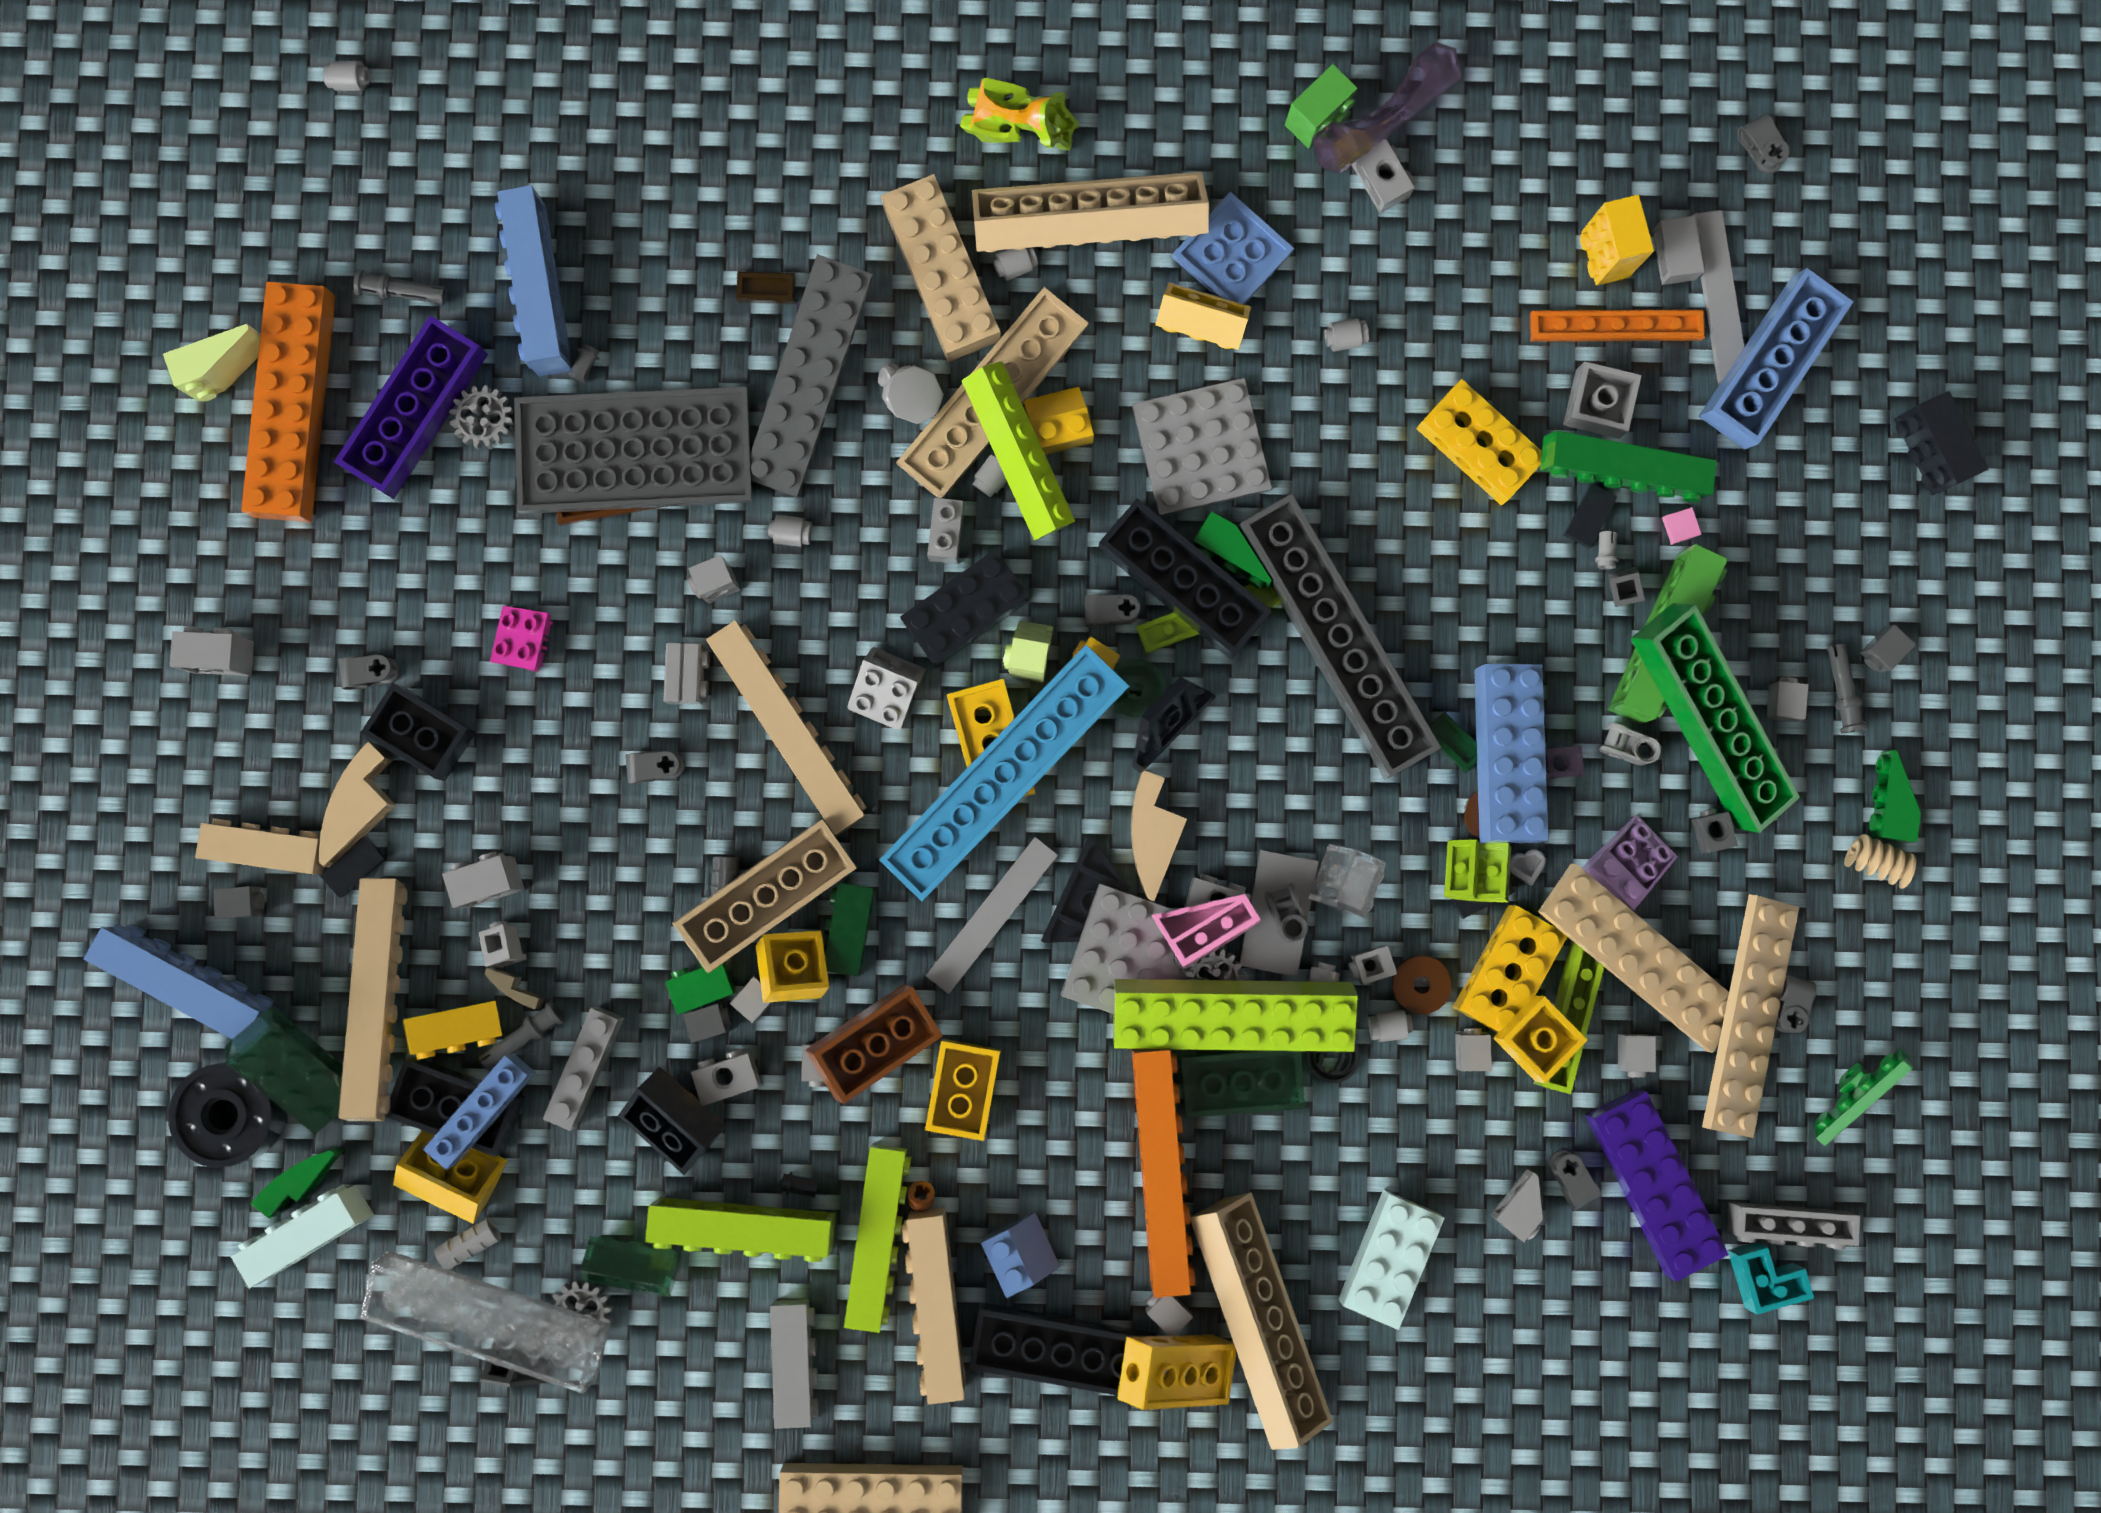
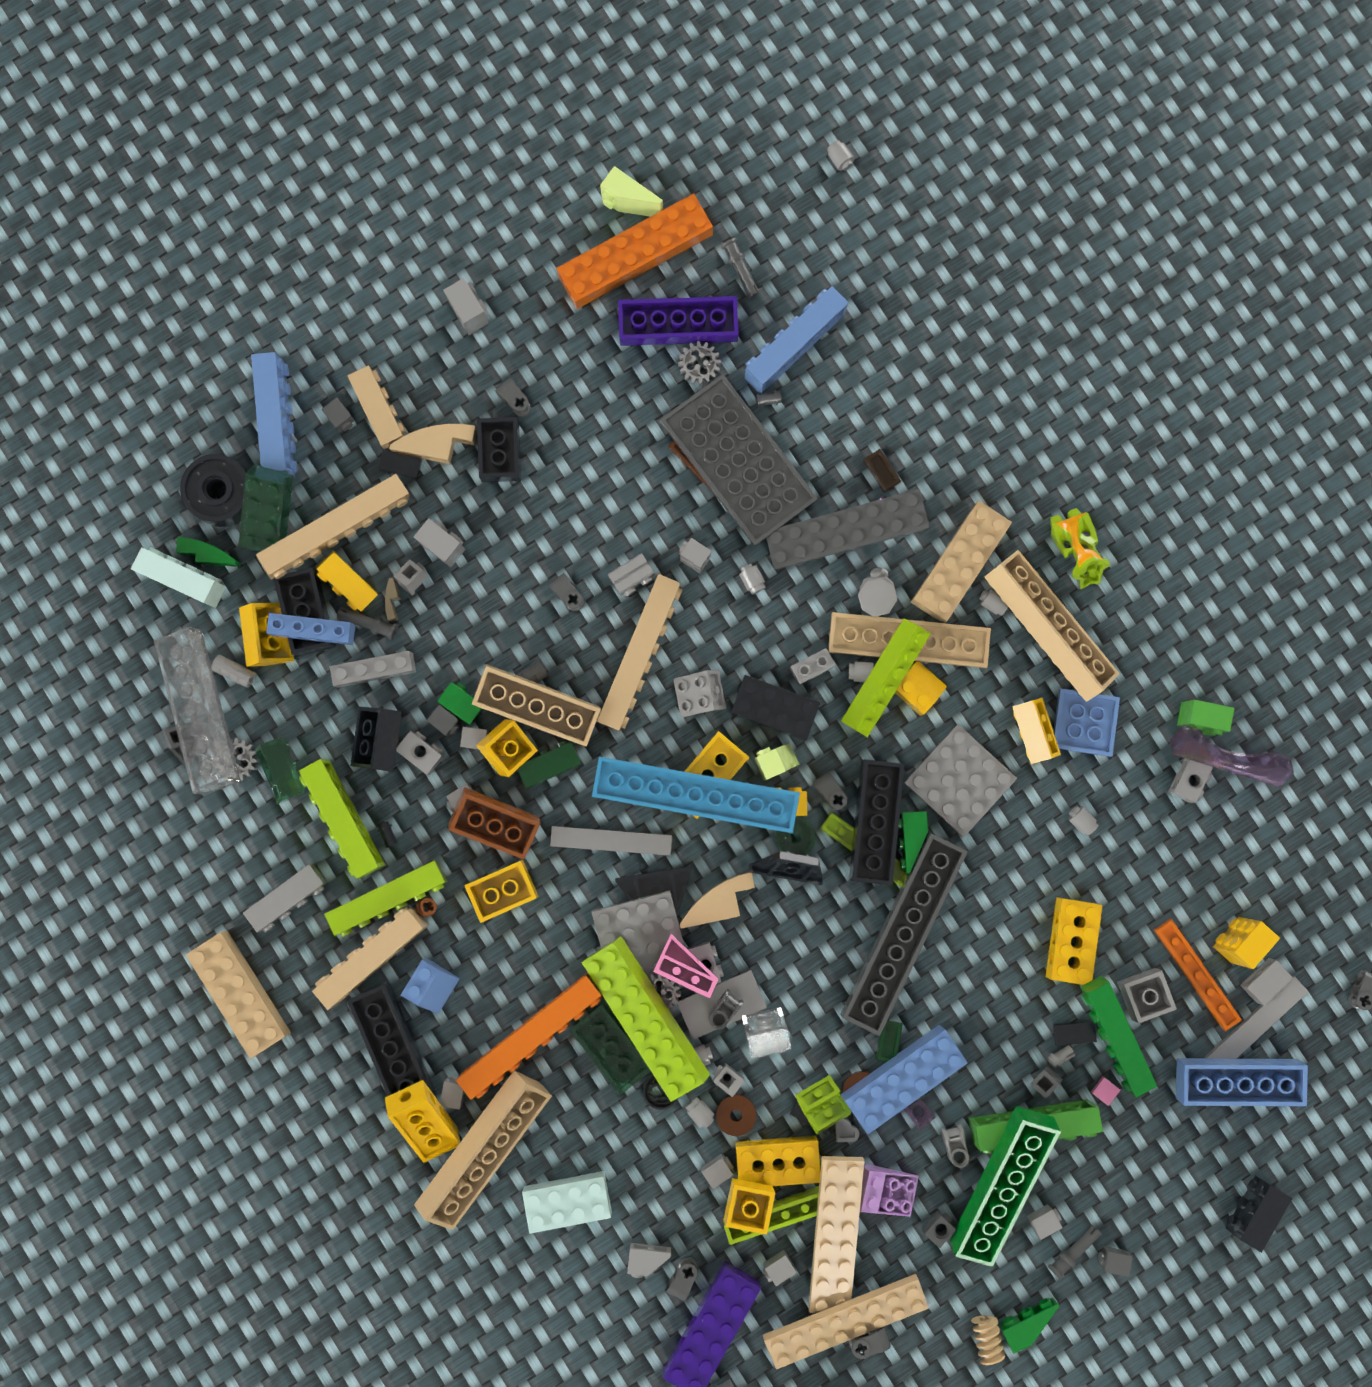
camera: 55 degrees right, 0 degrees up
dark pink hinge [490,606,553,672] -> none

